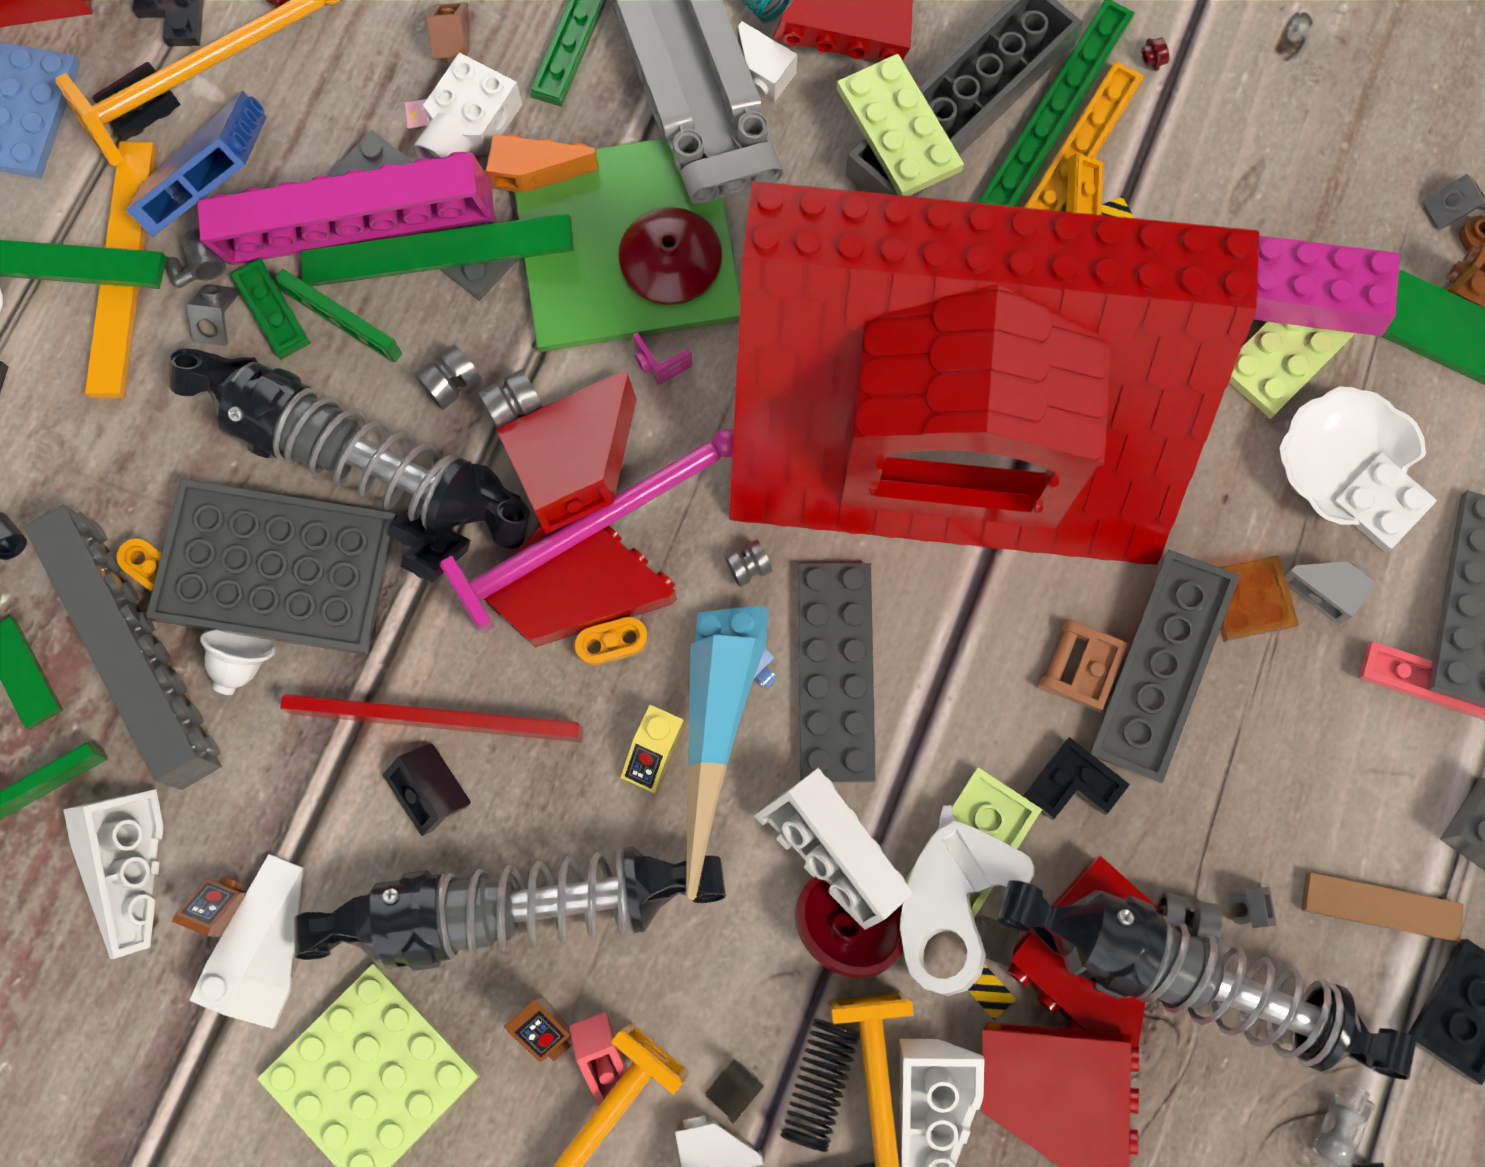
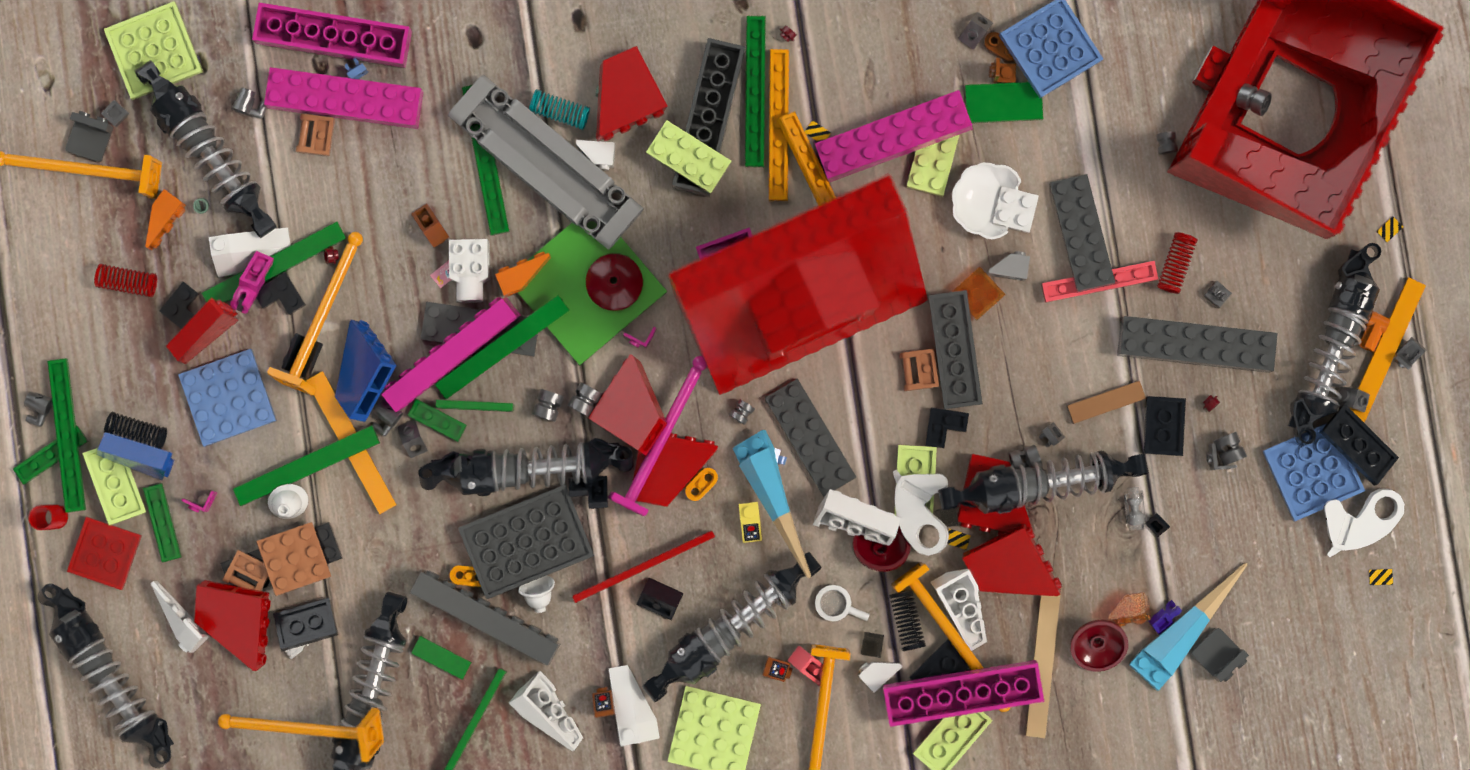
camera: 30 degrees left, 10 degrees up
none -> piece [815,585,870,622]

